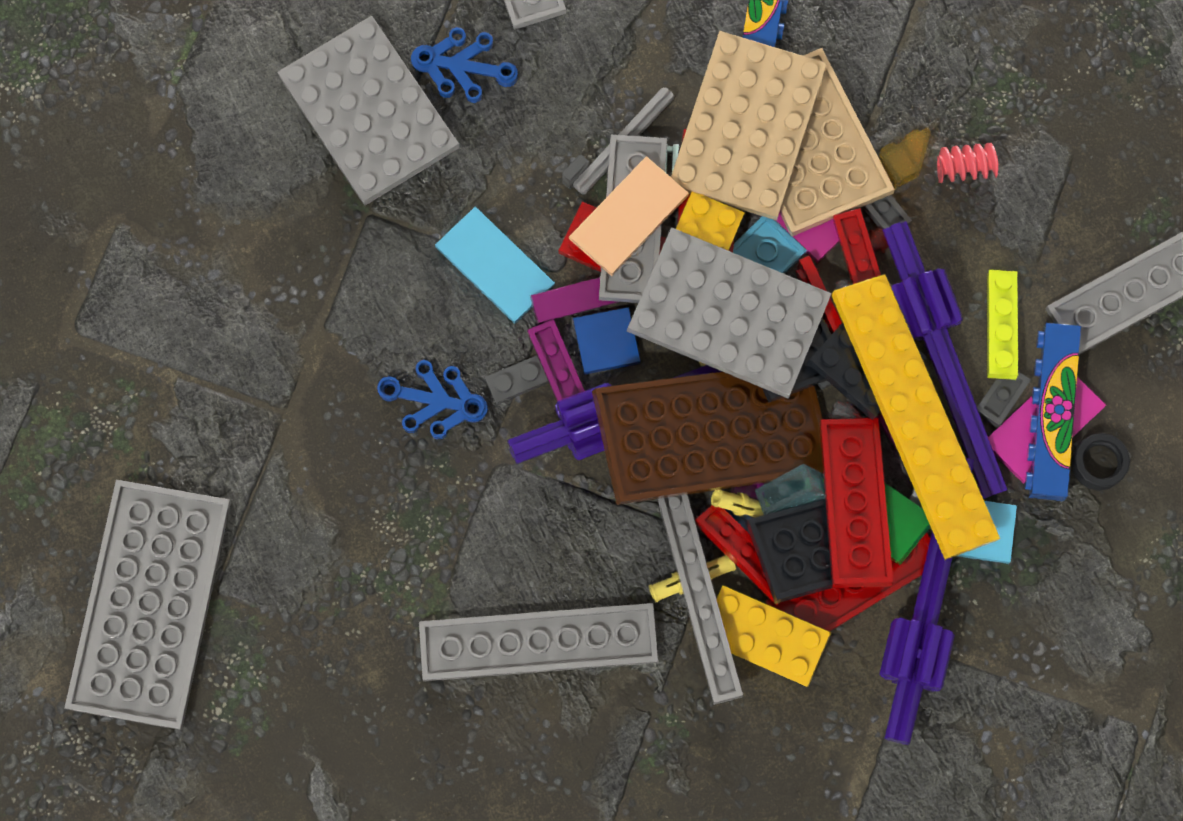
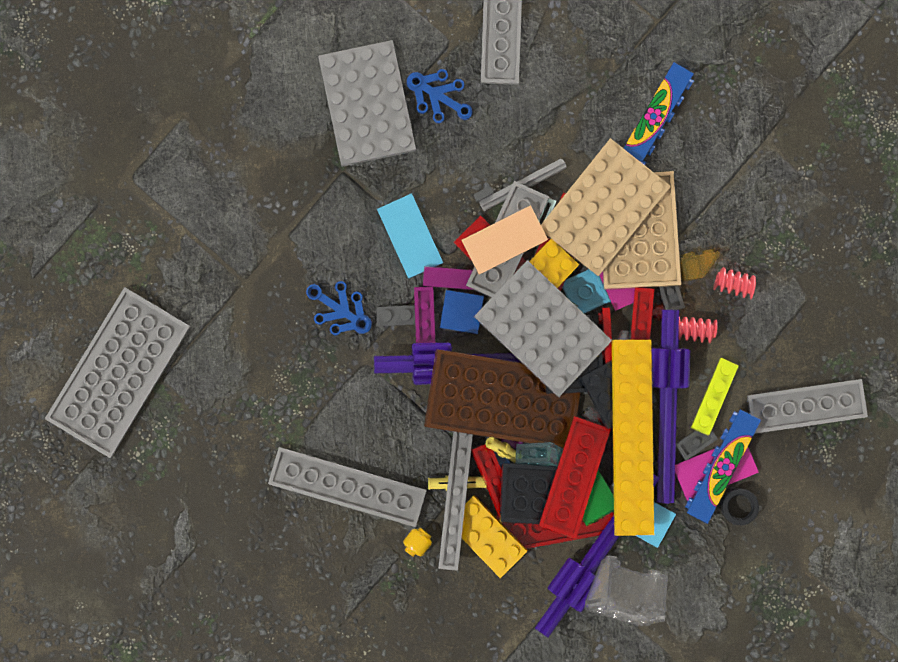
camera: 25 degrees right, 10 degrees up
none -> yellow head [403,528,432,557]
none -> clear windscreen [585,556,668,625]
none -> coral piece [679,317,717,343]

